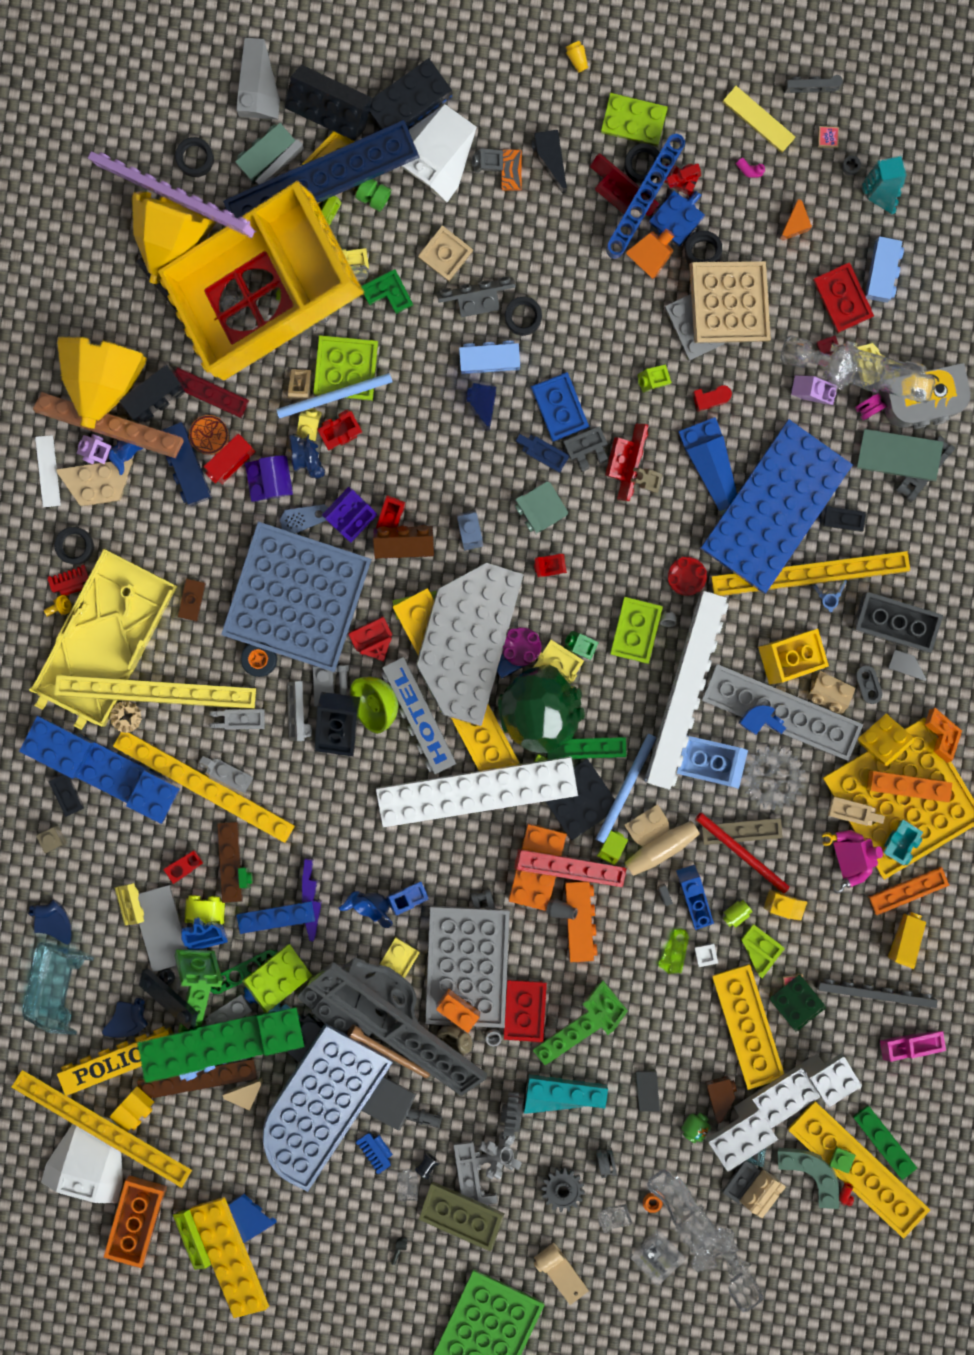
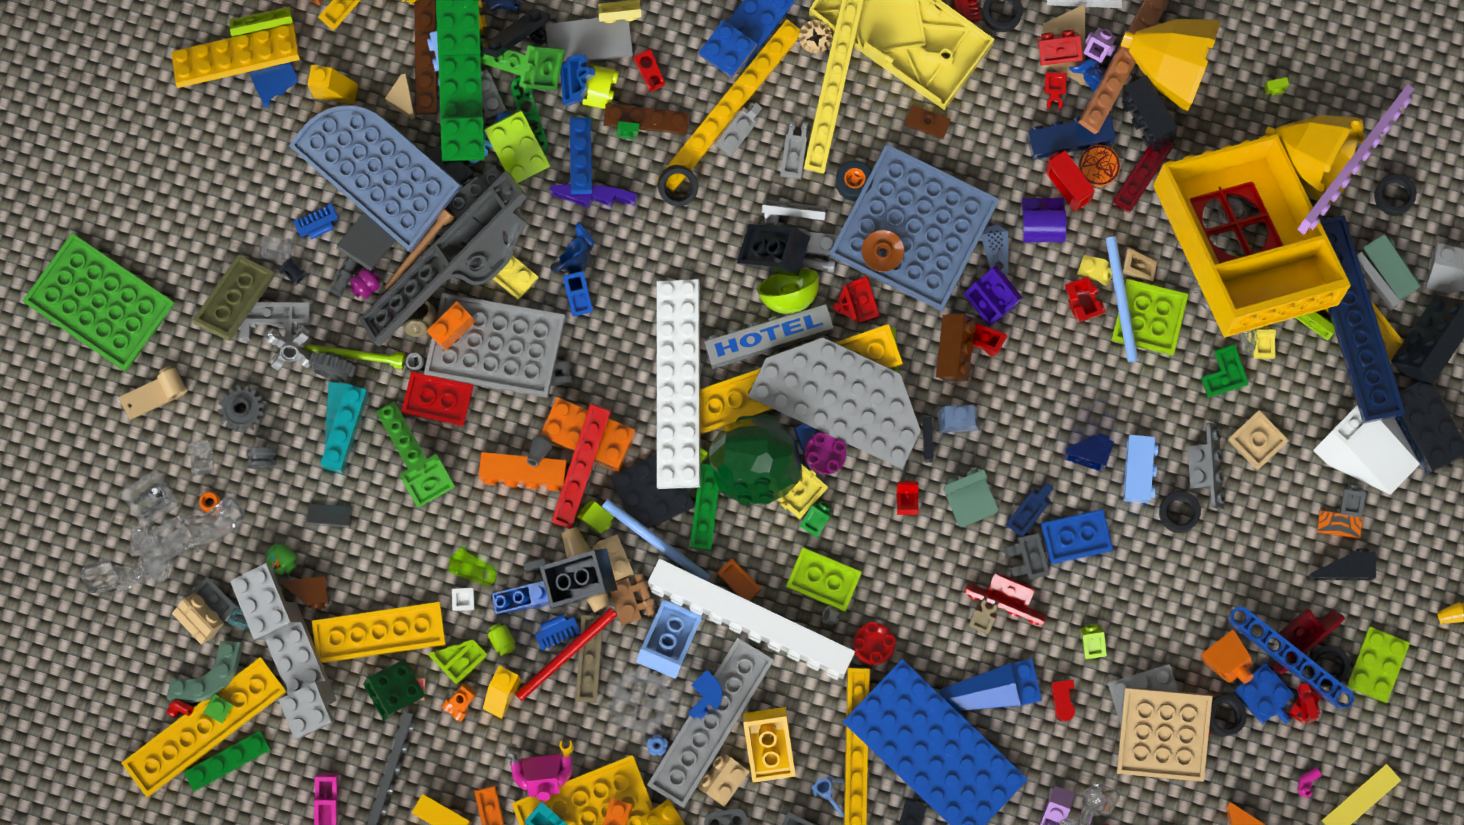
camera: 105 degrees right, 10 degrees down
dark blue piece [289,434,326,479] -> none
bright green wheel [355,179,392,212] -> none
pearl dark grey hand [391,1238,407,1265] -> none
tan hinge [827,796,885,826] -> none
none -> lime piece [304,344,406,369]
none -> yellow slope [307,65,359,105]
none -> magenta piece [349,268,380,299]
none -> orange plate [441,684,476,721]
none -> blue piece [535,614,580,651]
none -> black brick [540,548,618,608]
none -> medium nougat plate [611,573,656,626]
none -> medium blue plate [647,734,668,756]
none -> black tyre [657,165,698,207]
none -> orange tile [717,559,762,601]
none -> dark orange dish [862,230,904,272]
none -> black tile [922,417,933,463]
none -> red bracket [1036,30,1083,66]
none -> red plate [1045,72,1067,109]
none -> lime plate [1264,77,1289,96]

